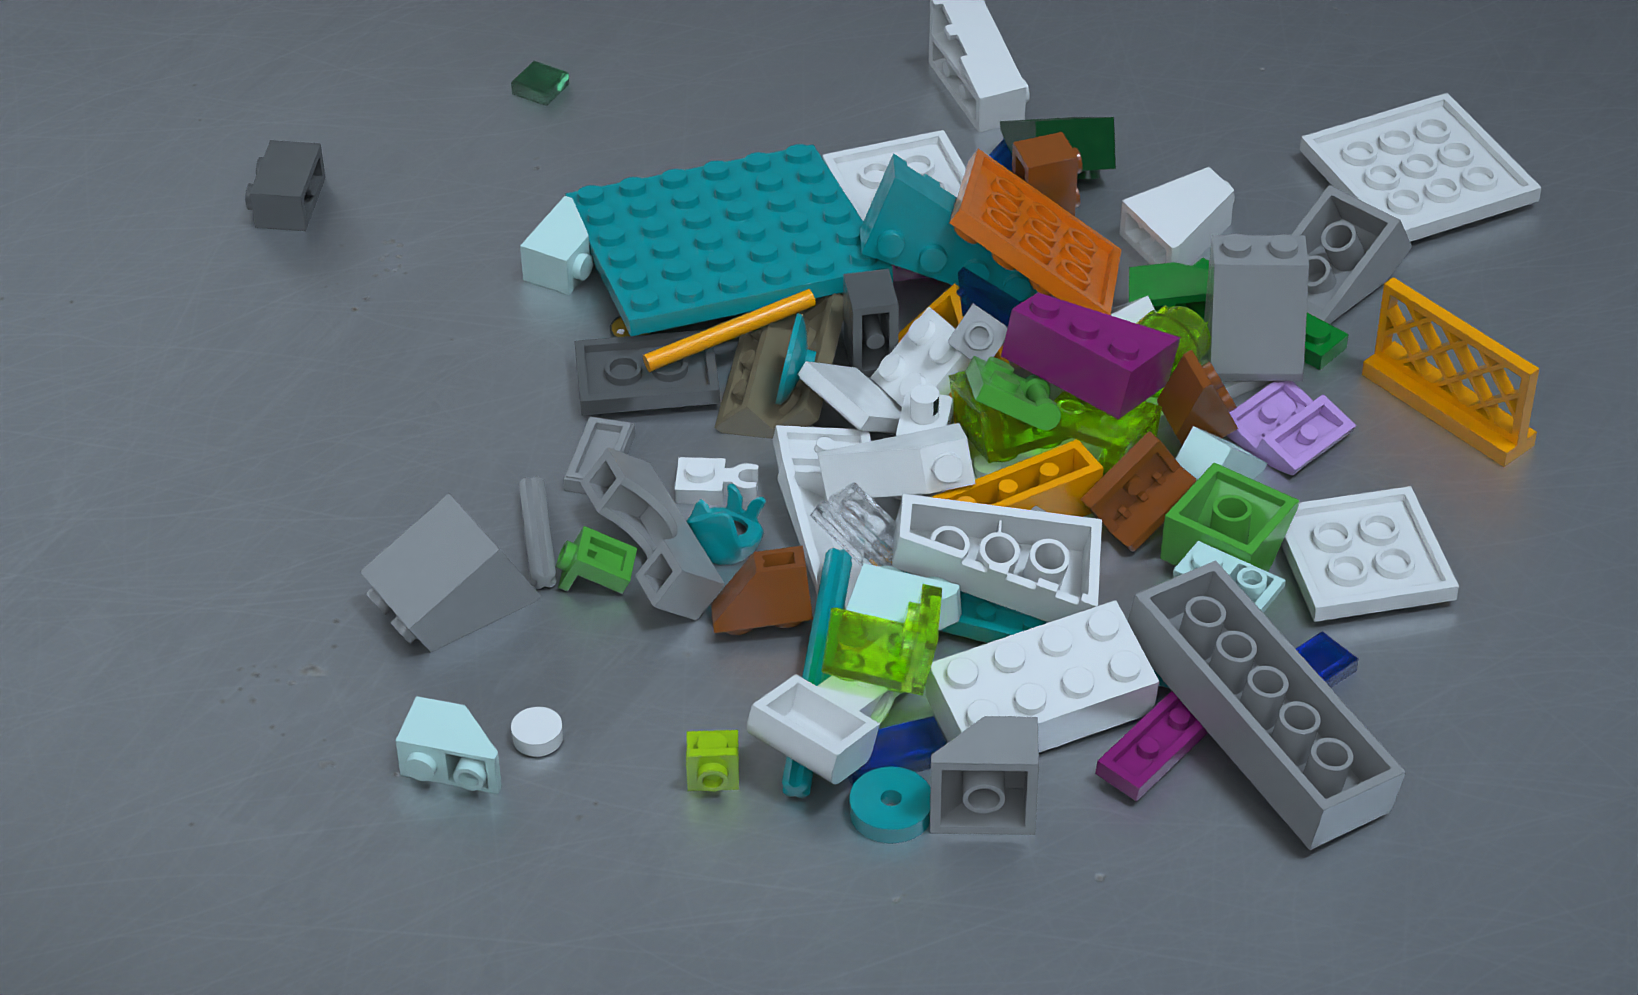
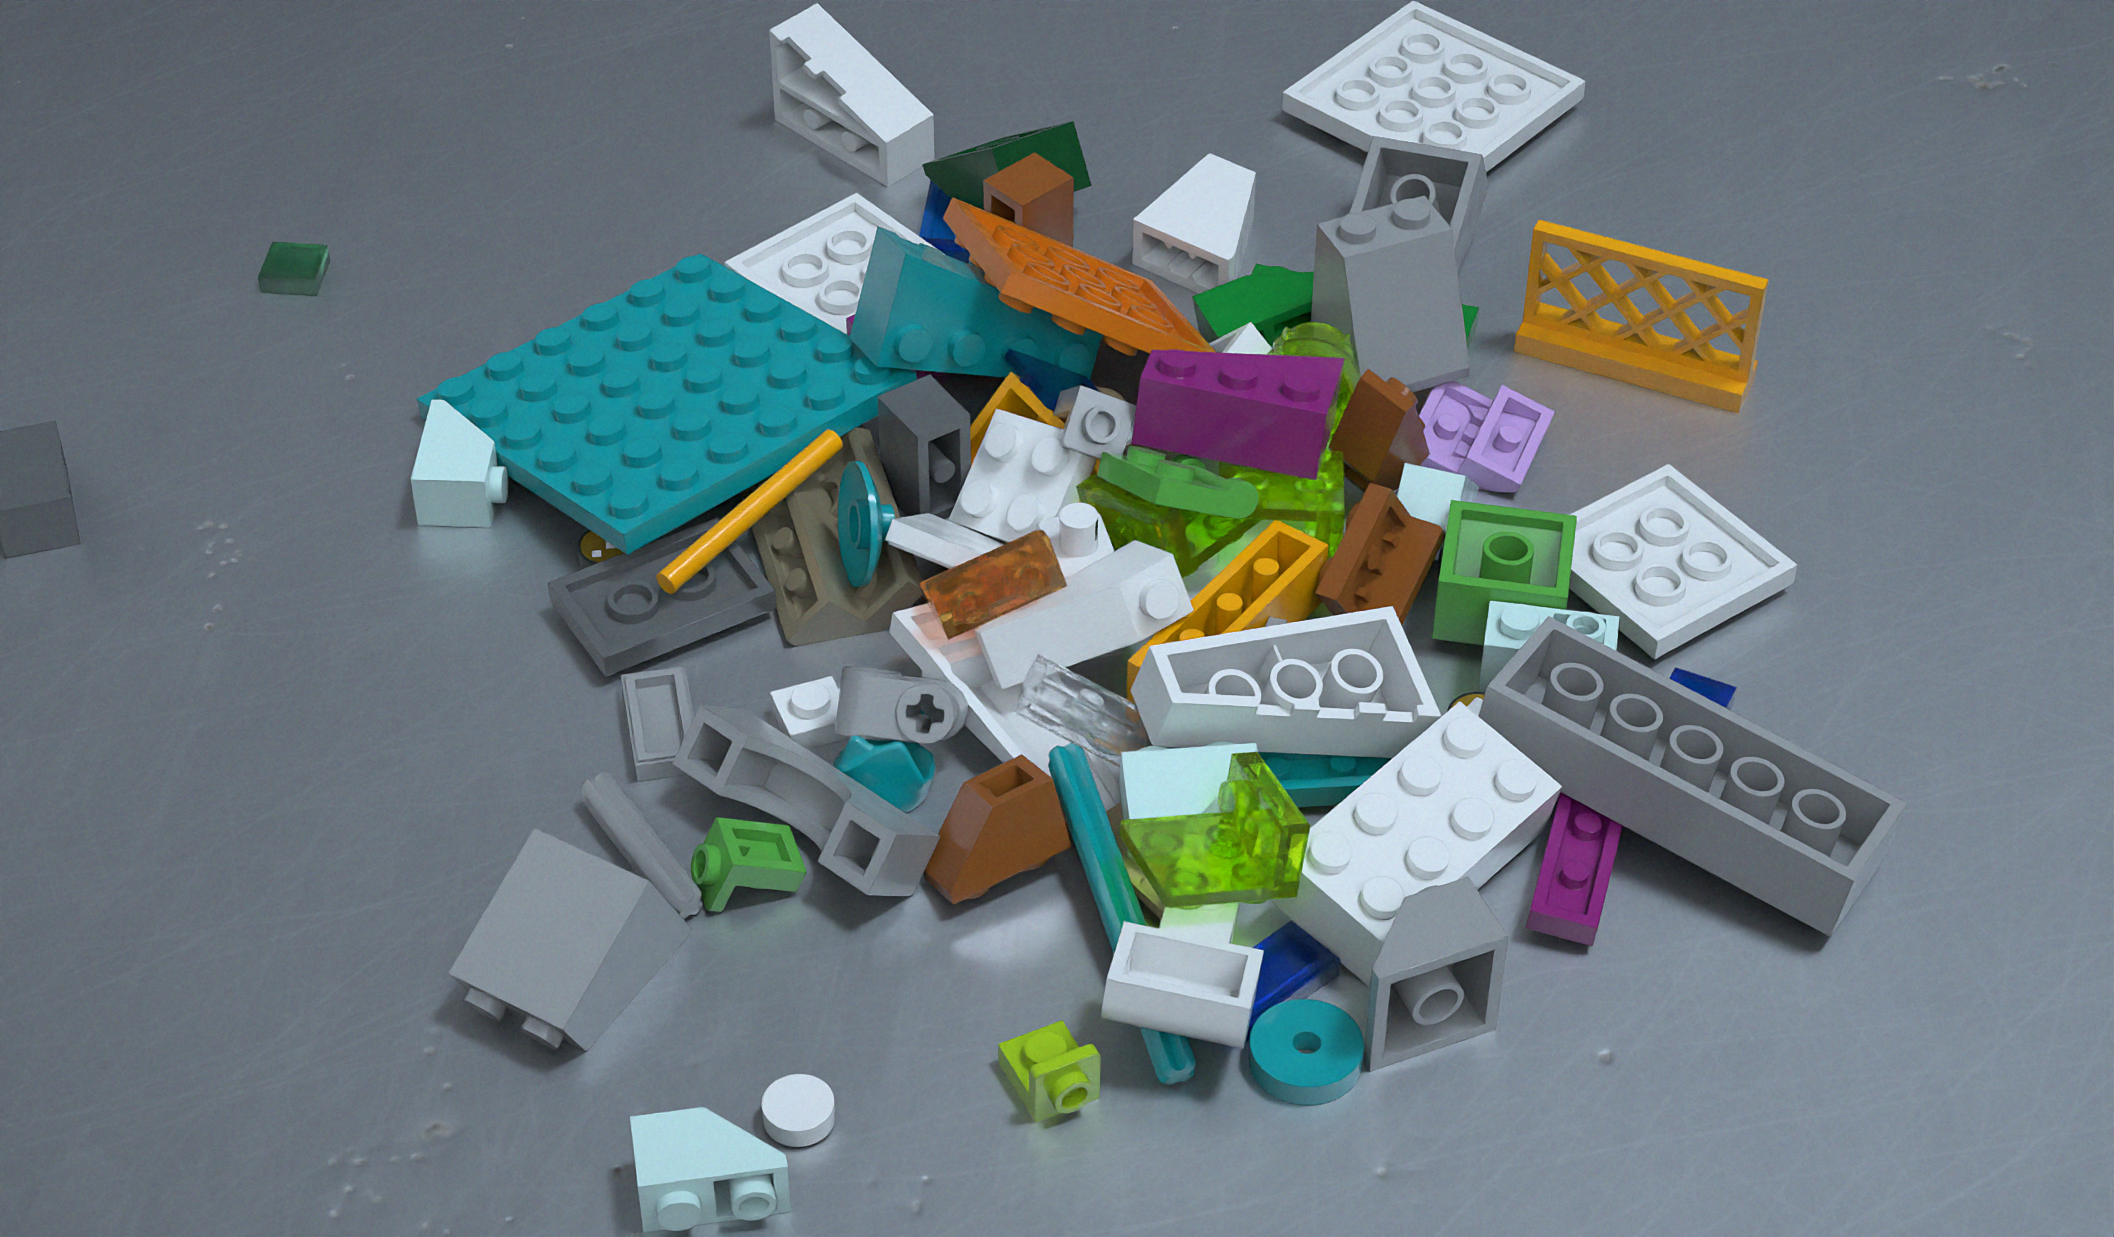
camera: 25 degrees left, 0 degrees up
none -> light grey piece [834,666,969,744]
none -> clear orange bracket [919,530,1067,640]

